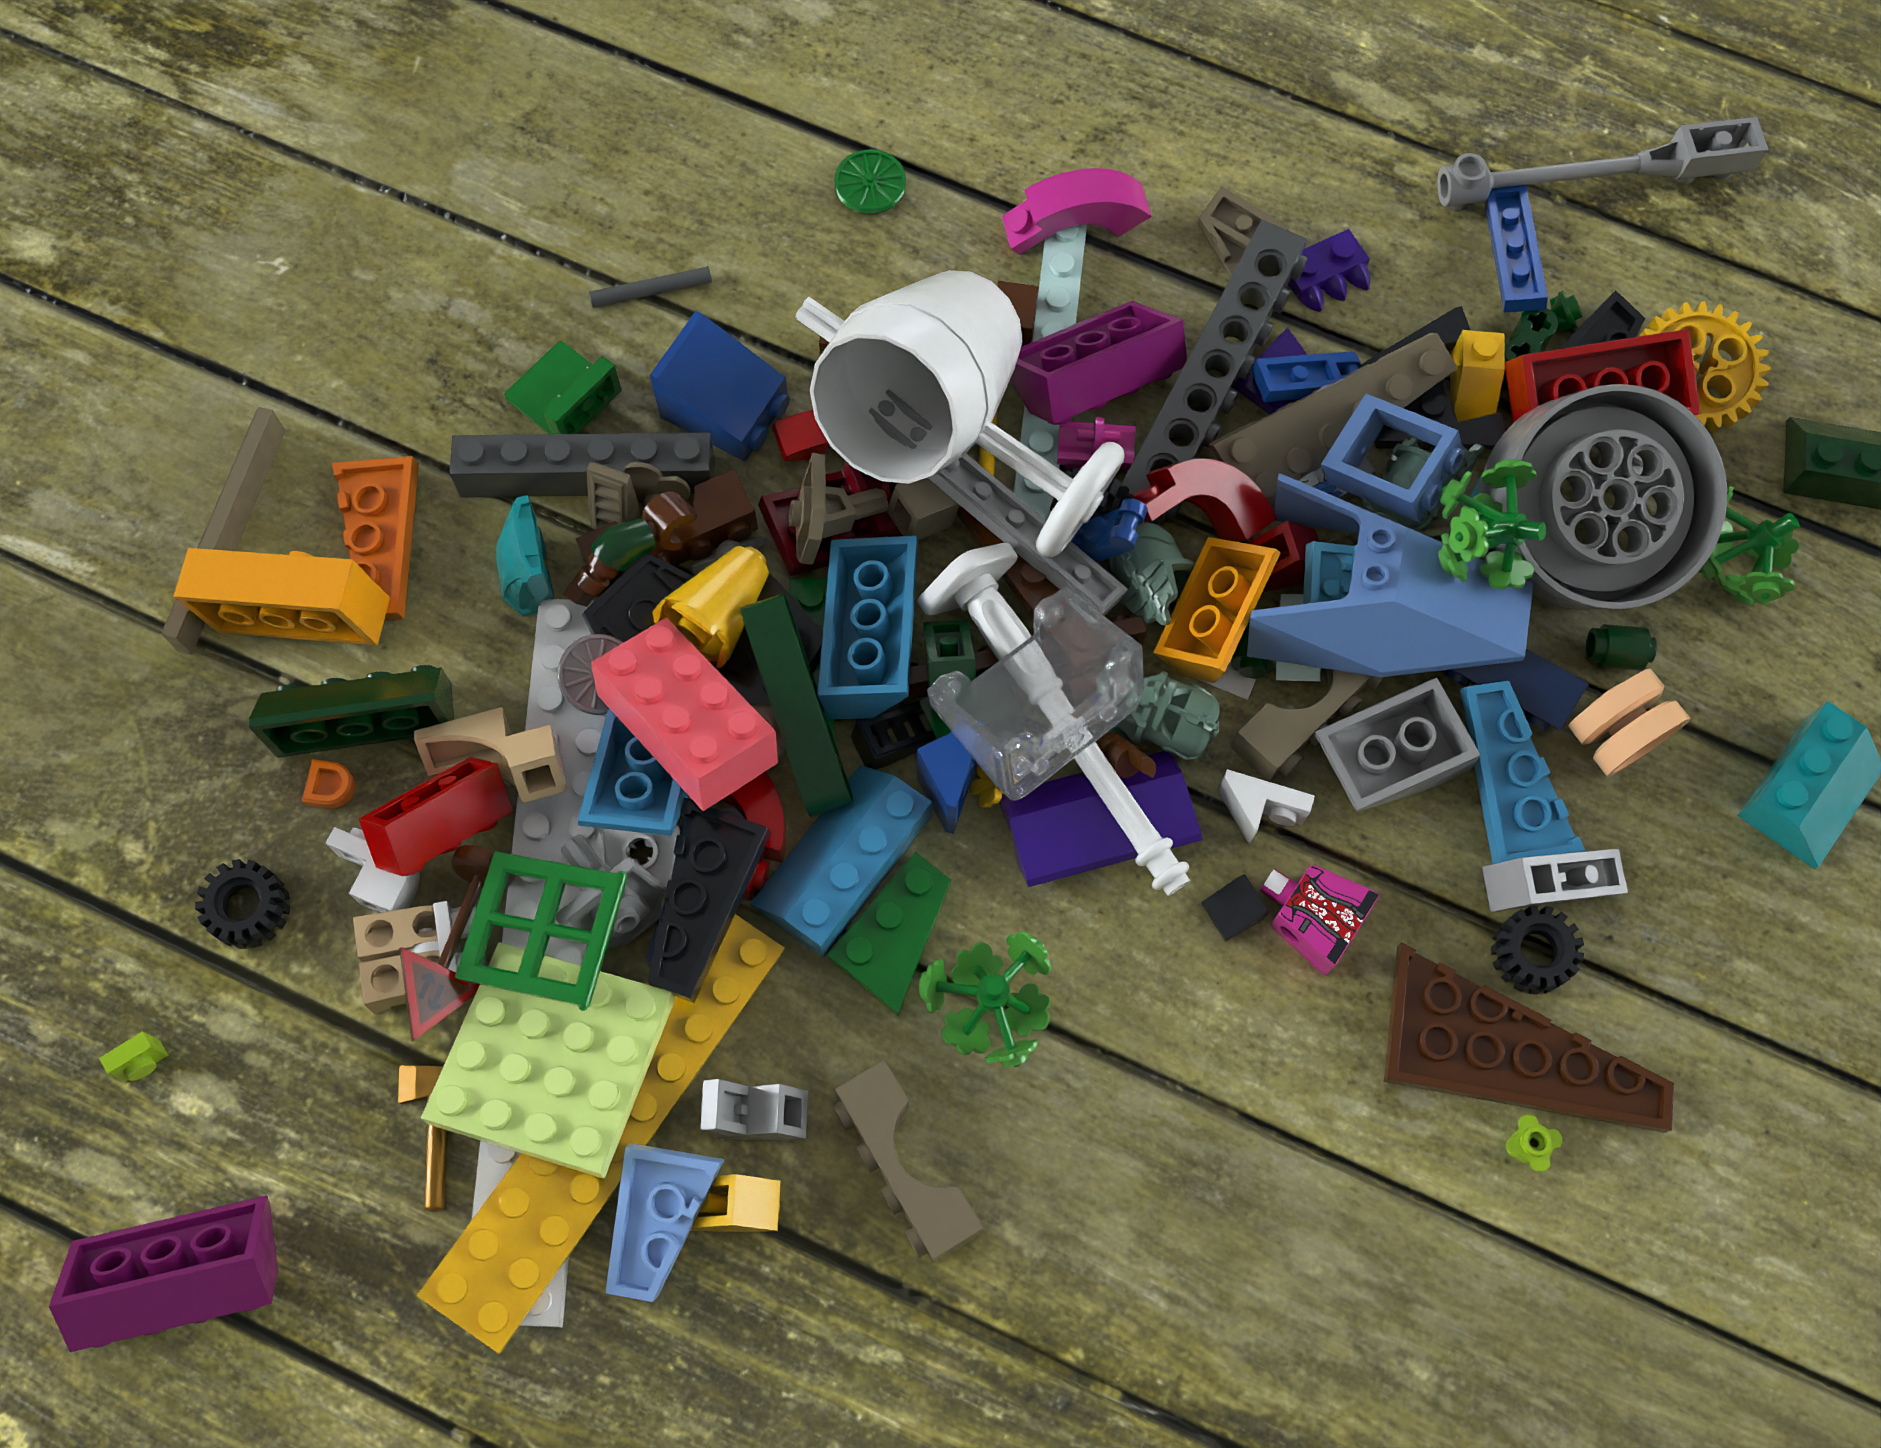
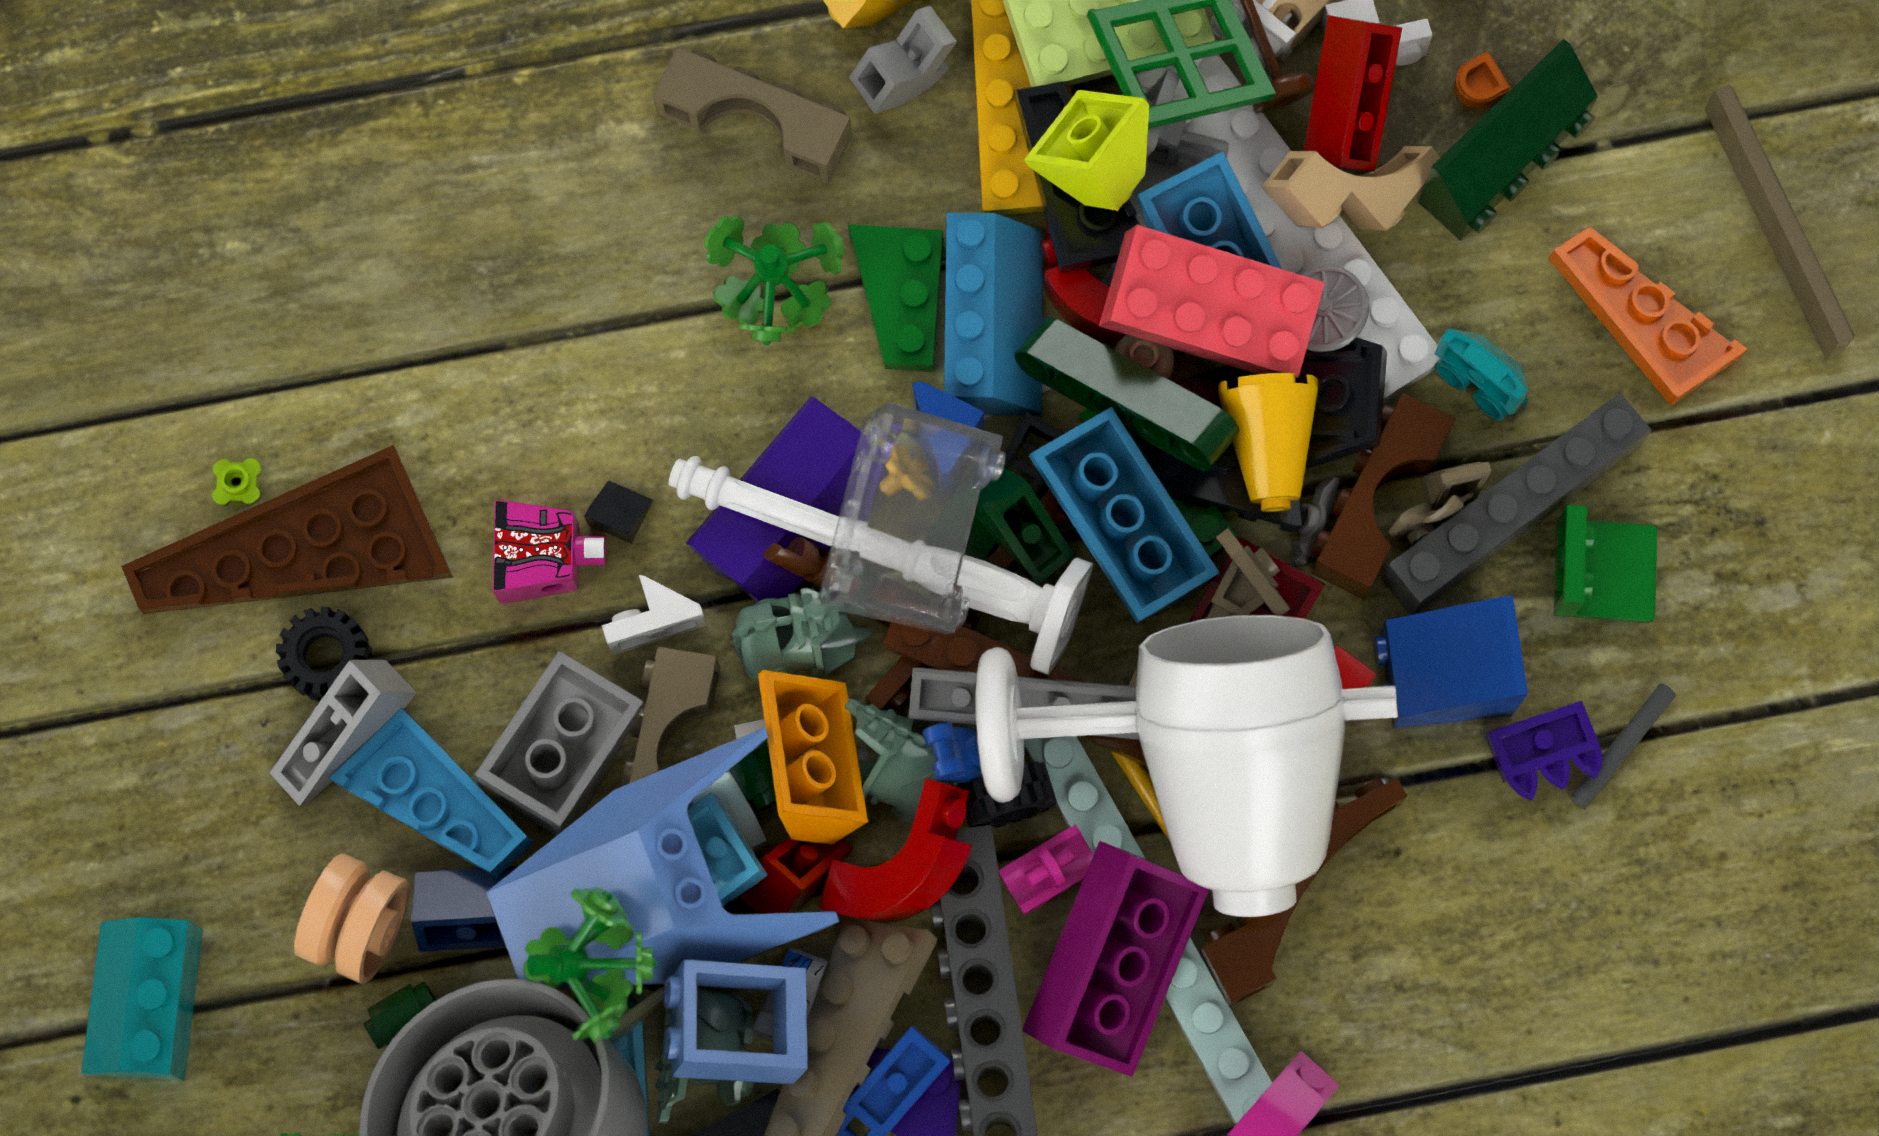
camera: 150 degrees right, 5 degrees up
light orange brick [173,548,390,646] -> none
reddish brown piece [562,491,698,607] -> none
green wheel [834,149,906,214] -> none
none -> neon yellow slope [1024,90,1149,211]
none -> dark purple plate [1485,700,1602,801]

